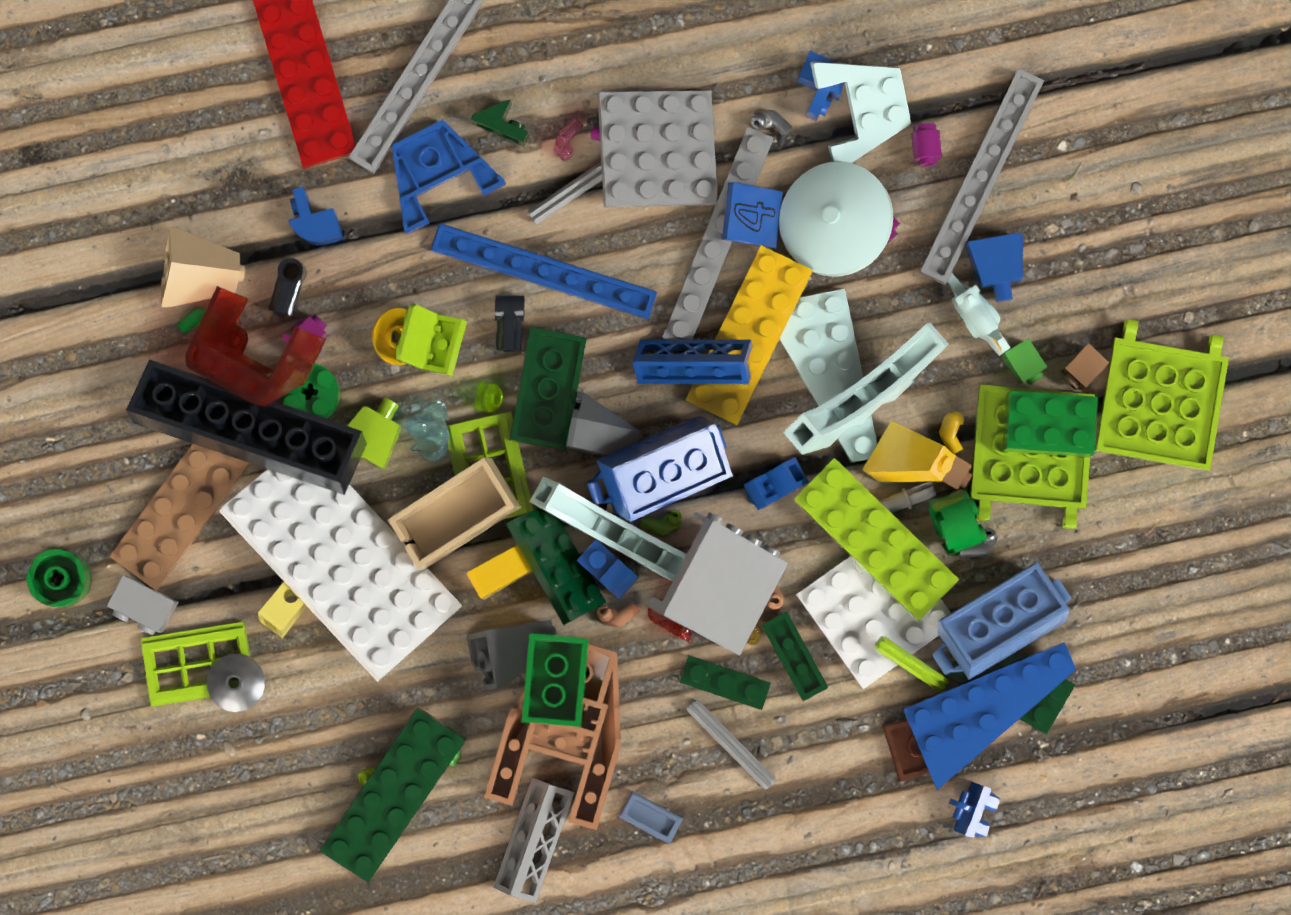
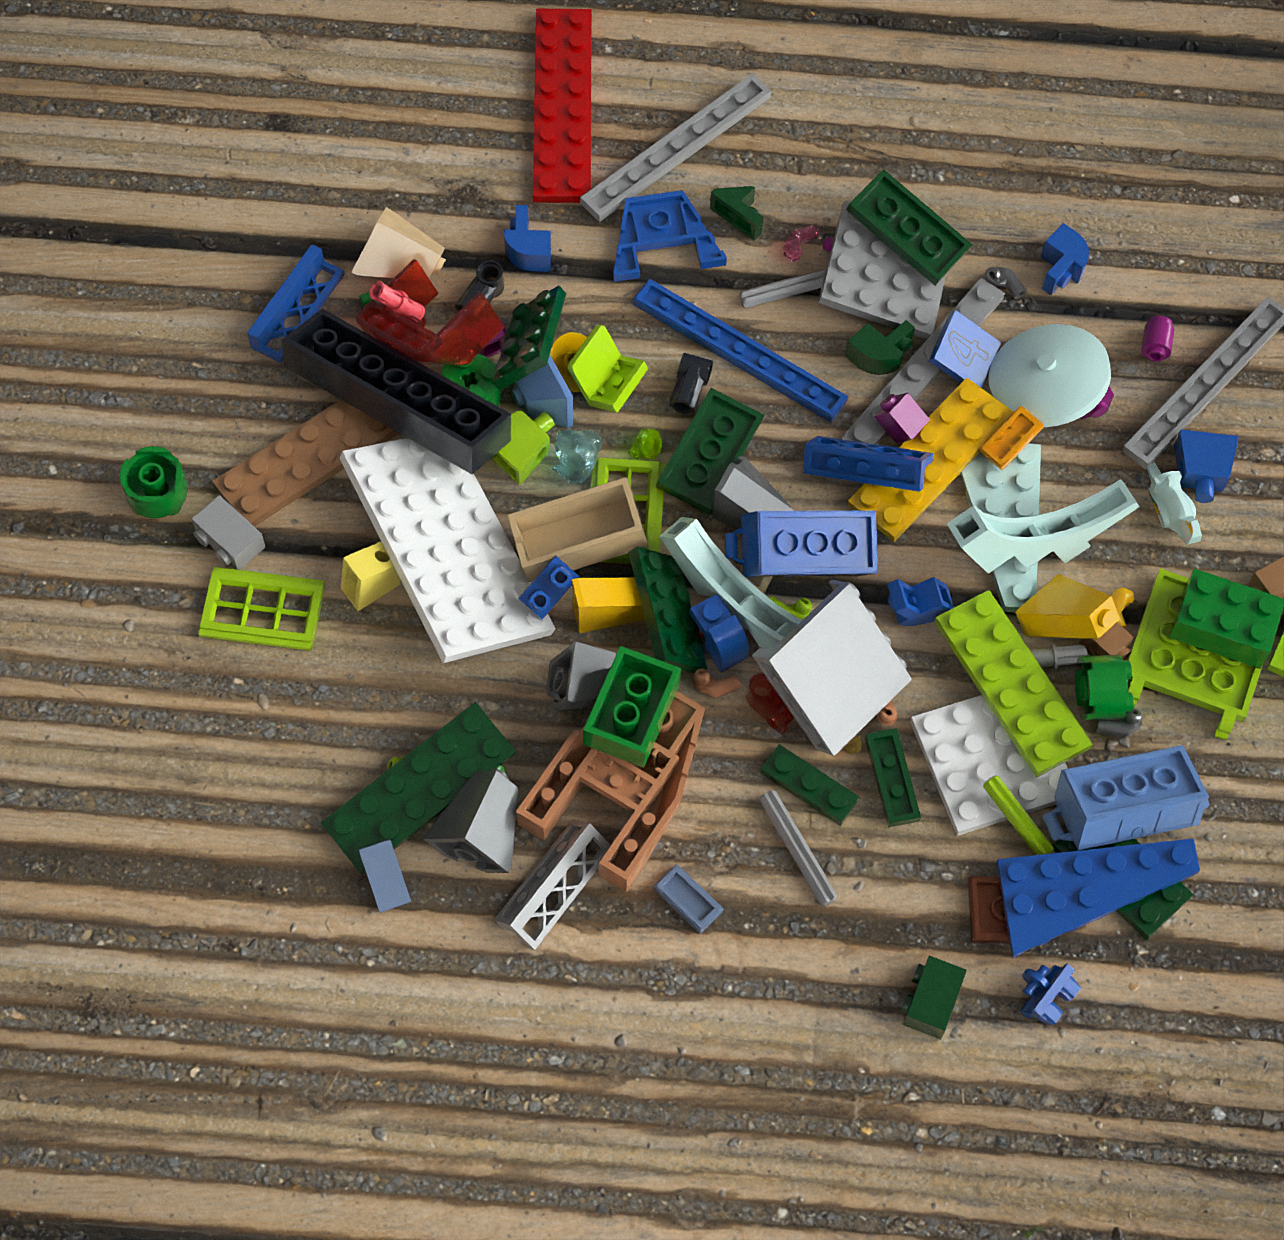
camera: 15 degrees right, 20 degrees down
flat silver dish [207,654,265,712] -> none
light aqua wing [810,61,911,163] -> none
bright green brick [1001,338,1047,386] -> none
none -> blue fence [247,244,345,363]
none -> sand blue tile [358,838,411,913]
none -> coral pin [369,281,425,323]
none -> dark grey slope [423,769,518,873]
none -> dark green plate [492,285,567,391]
none -> medium blue slope [511,355,573,428]
none -> blue hips [518,555,580,619]
none -> dark green brick [845,320,915,375]
none -> dark green plate [846,169,973,286]
none -> brick [874,392,930,443]
none -> dark green brick [901,955,967,1040]
none -> light orange plate [979,405,1044,471]

